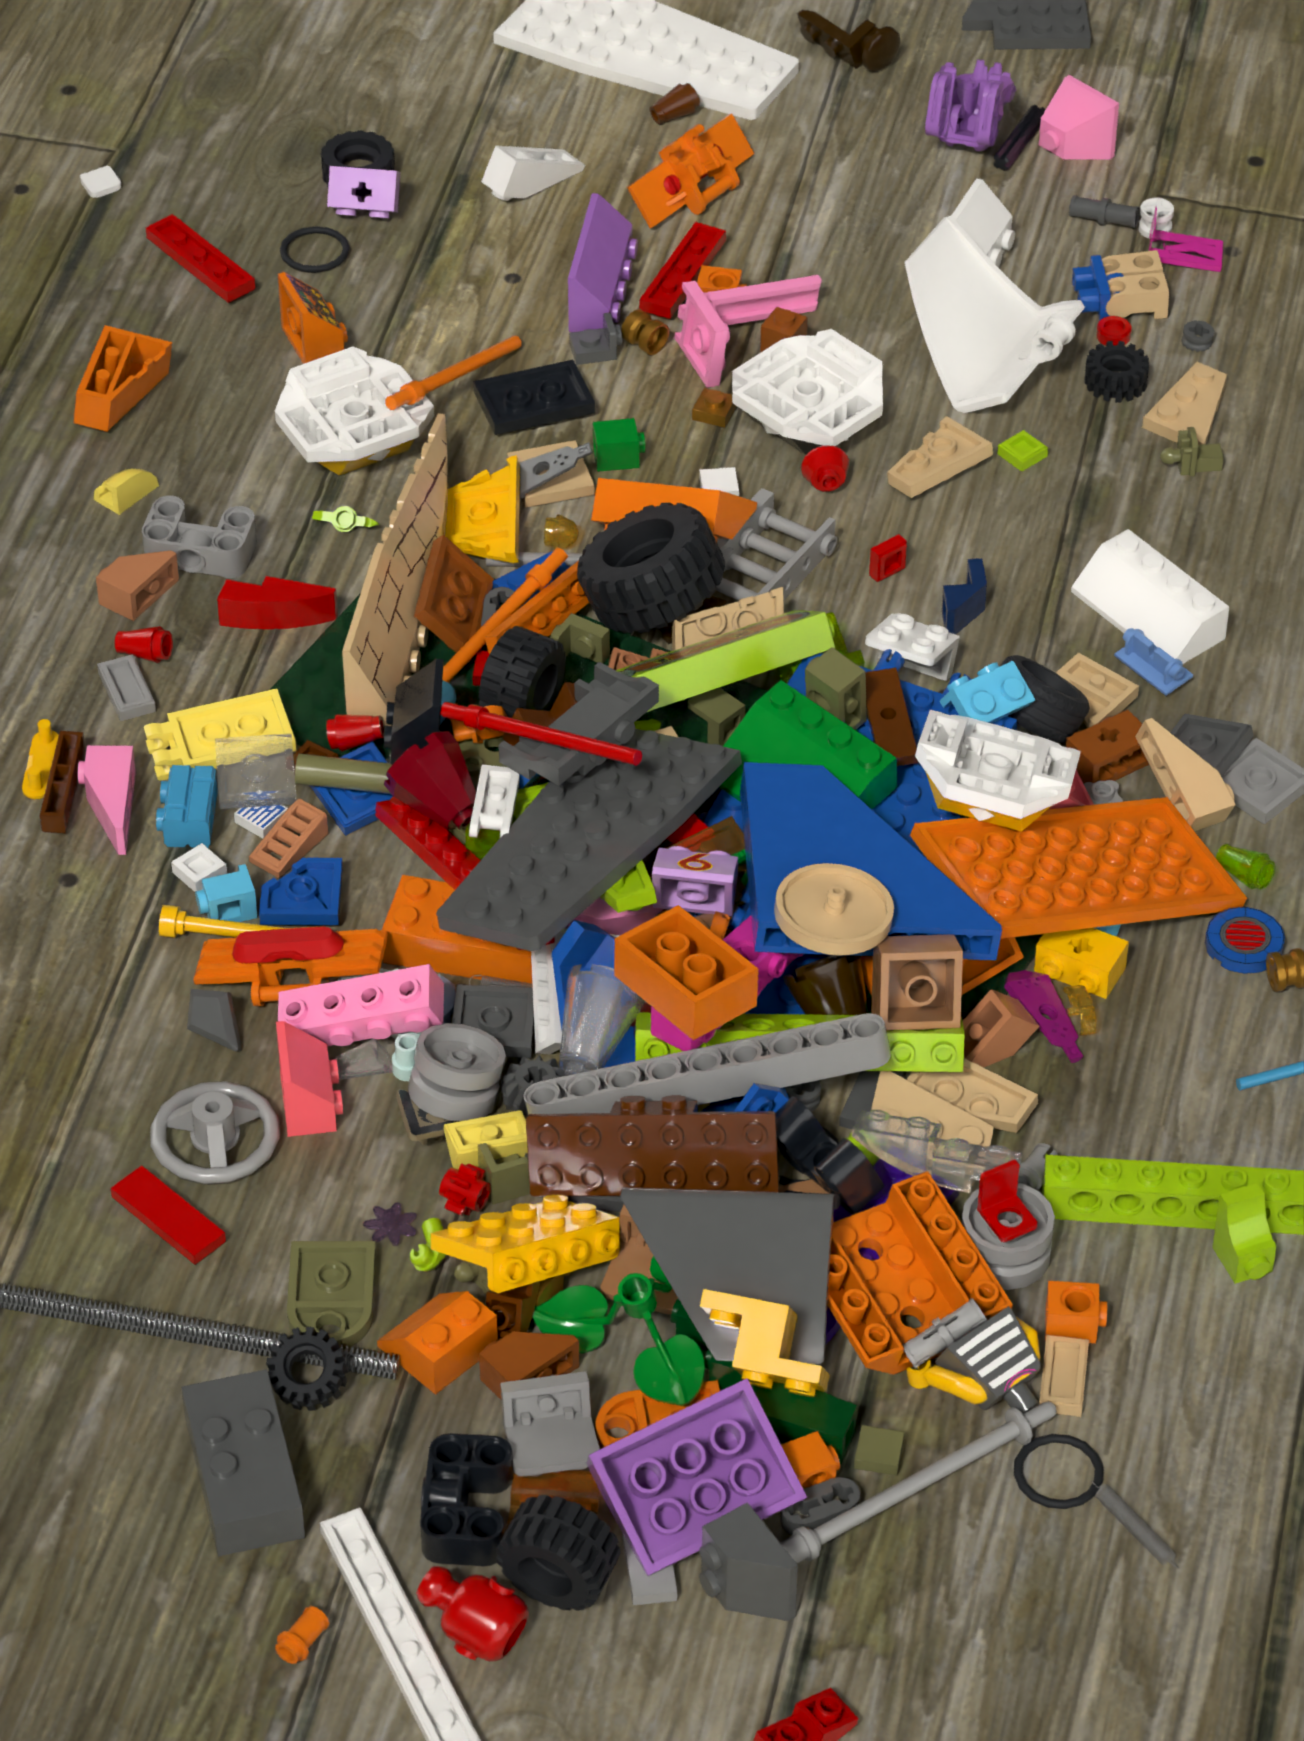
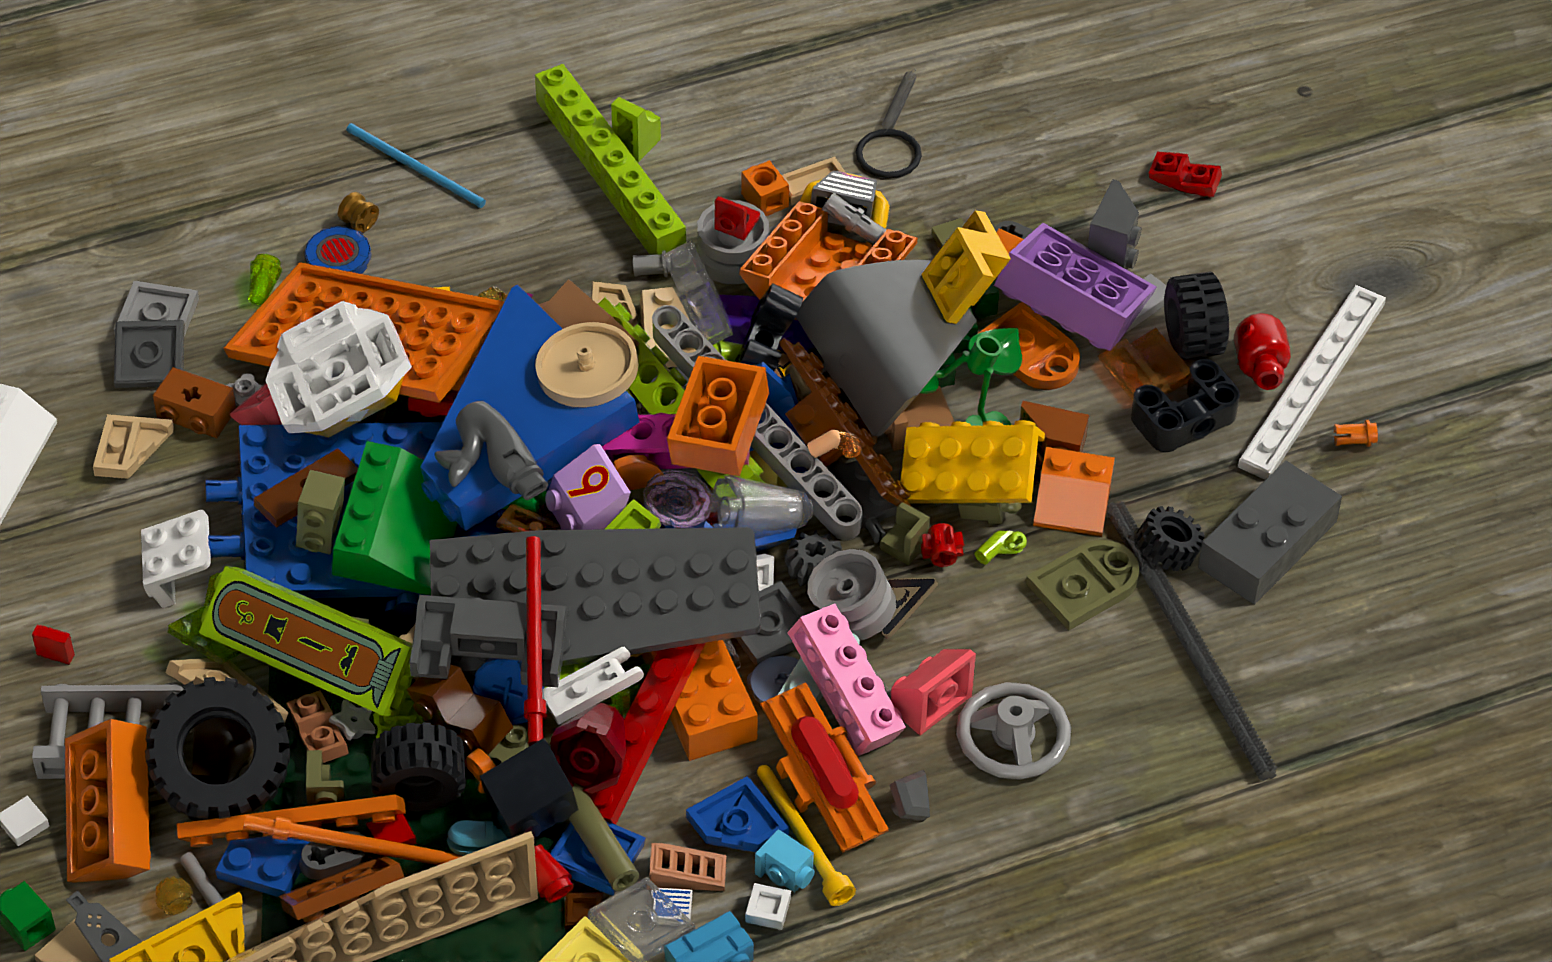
camera: 125 degrees left, 5 degrees up
red tile [110,1165,226,1265] -> none
clear purple plant [363,1202,417,1246] -> none
light yellow slope [443,1110,528,1170] -> none
light grey bracket [500,1371,600,1476] -> none
light grey bar [780,1401,1057,1564] -> none
medium azure bracket [939,661,1035,723] -> none
dark blue slope [941,558,987,635] -> none
black tyre [1001,655,1090,743] -> none
medium blue hinge [1115,628,1193,696] -> none
tan slope [1135,718,1236,831] -> none
none -> dark grey piece [434,401,548,500]
none -> arm [807,430,862,458]

